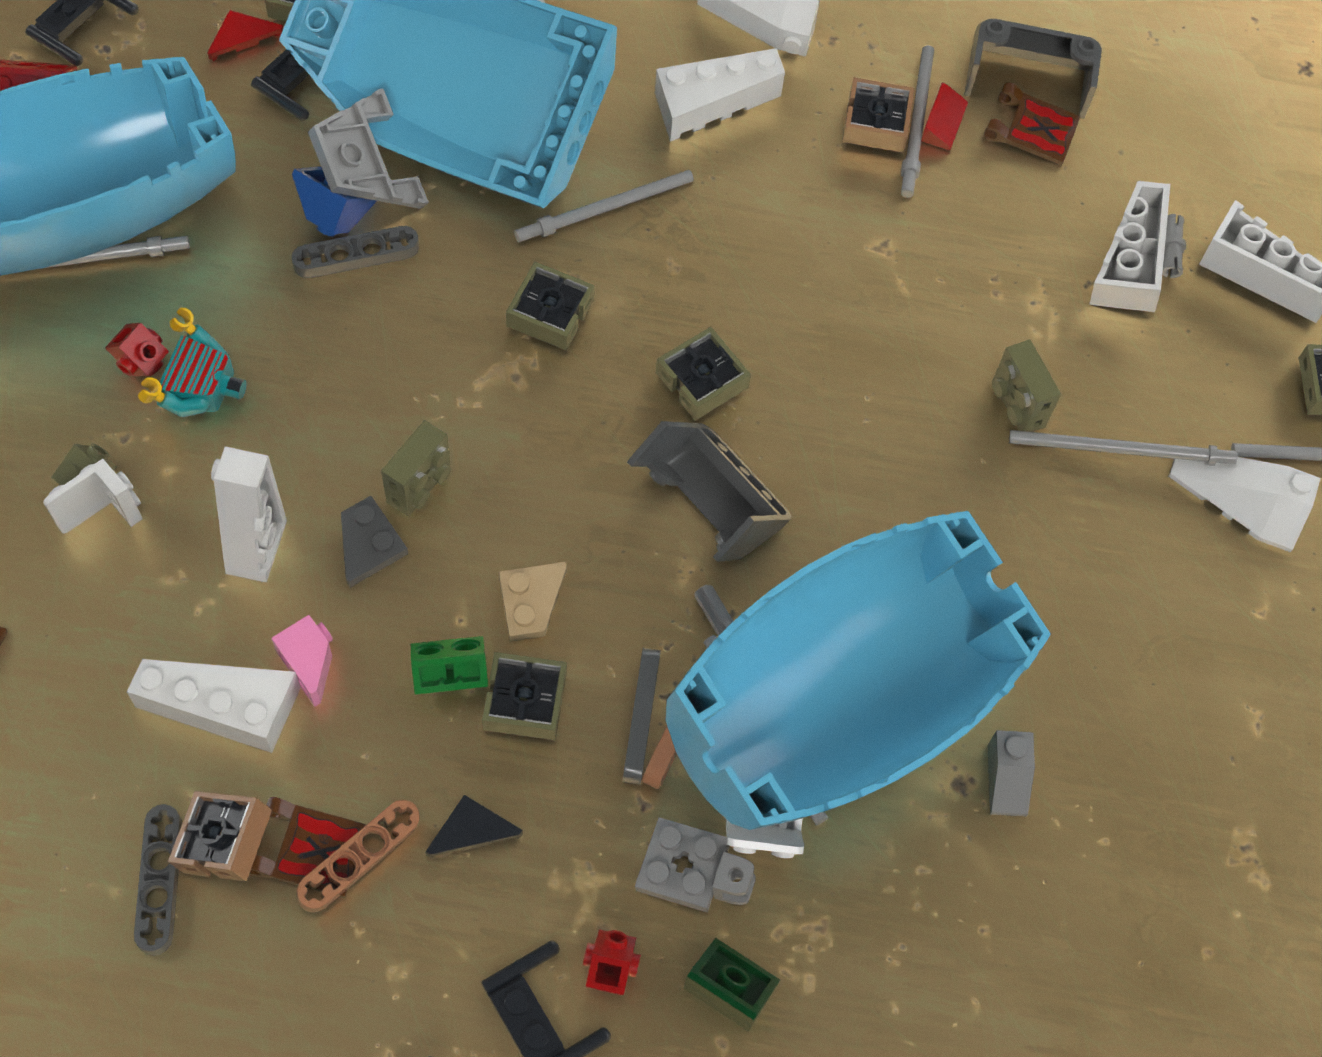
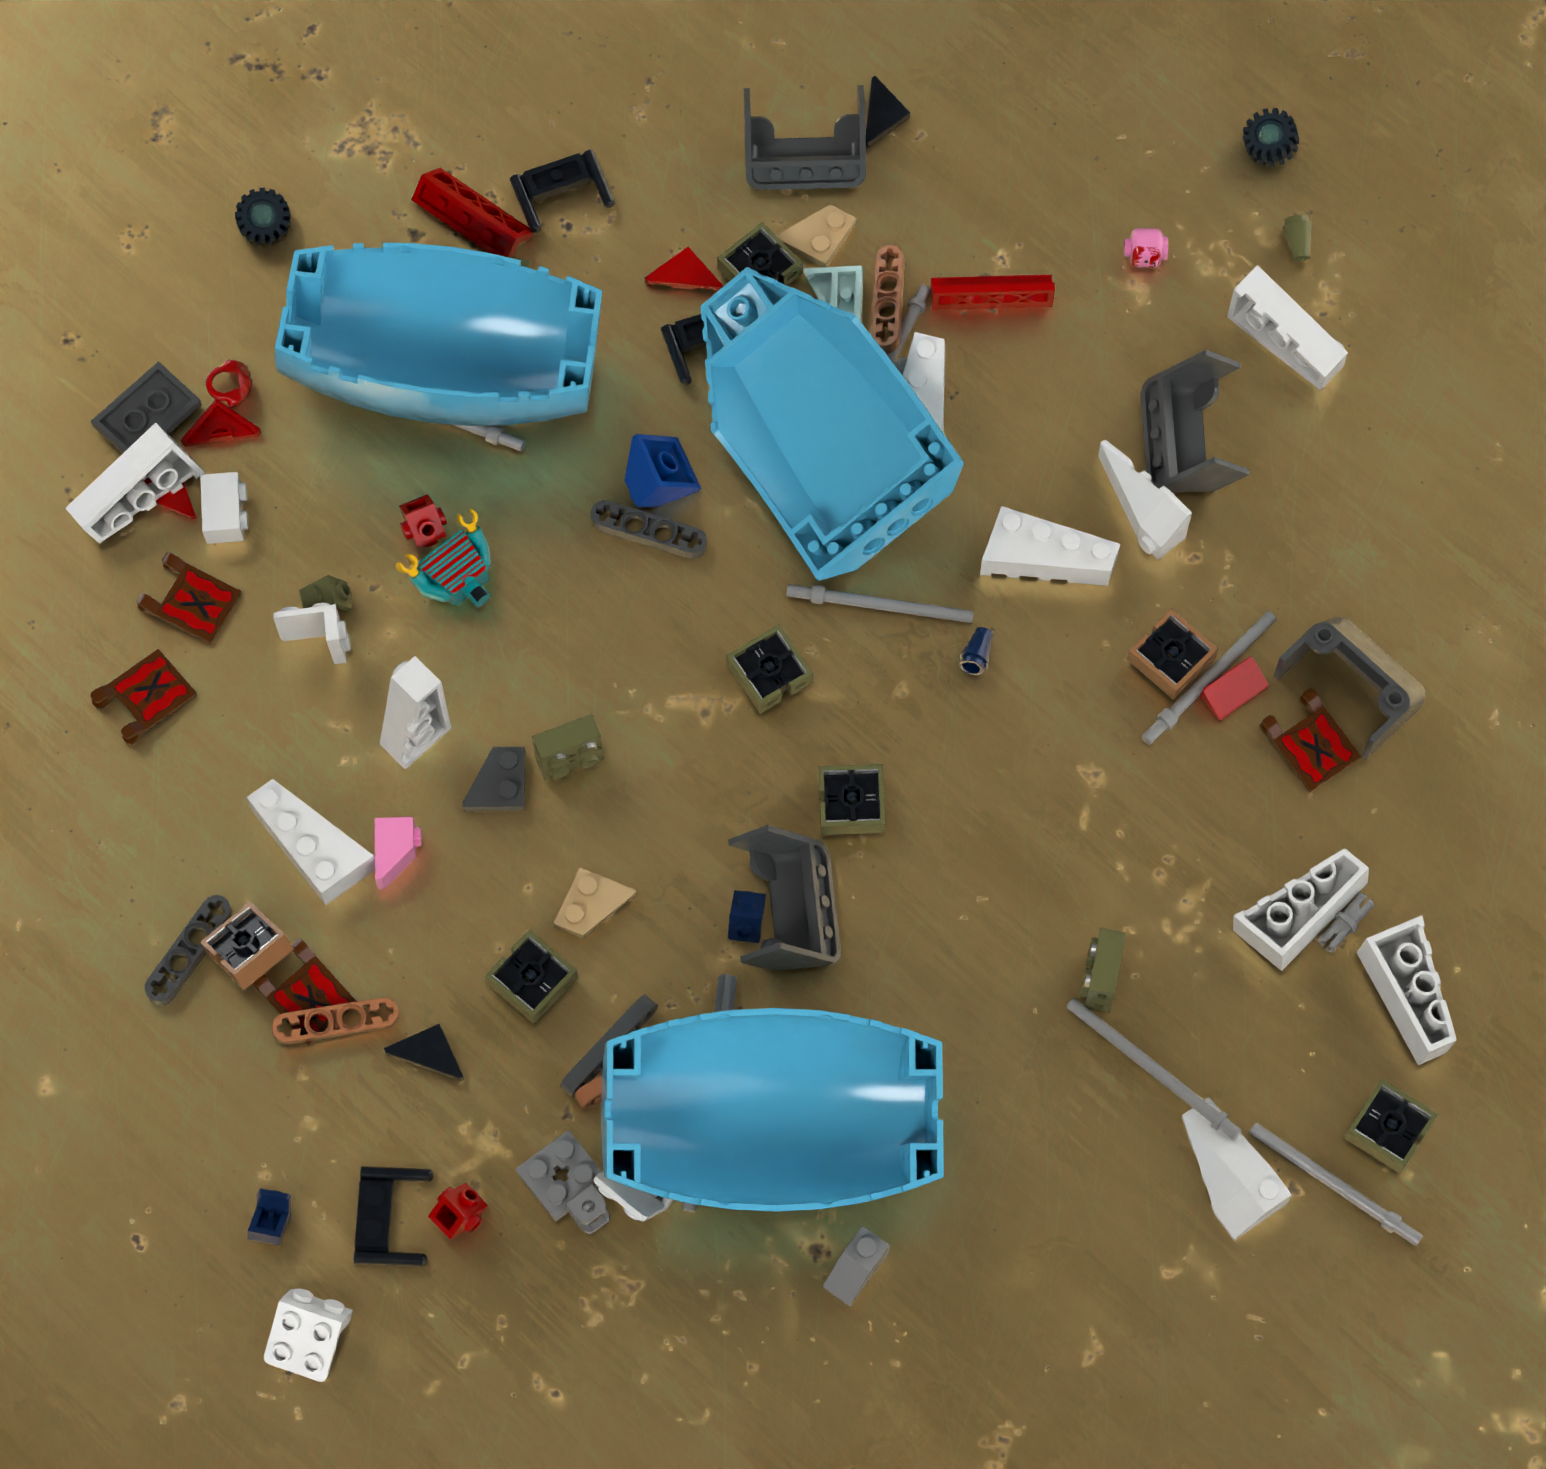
camera: 40 degrees right, 5 degrees up
light grey wing [308,89,429,209] -> none
green brick [410,636,488,695] -> none
dark green slope [683,938,780,1031] -> none
none -> dark blue bracket [728,890,766,943]
none -> dark blue cone [959,627,994,675]

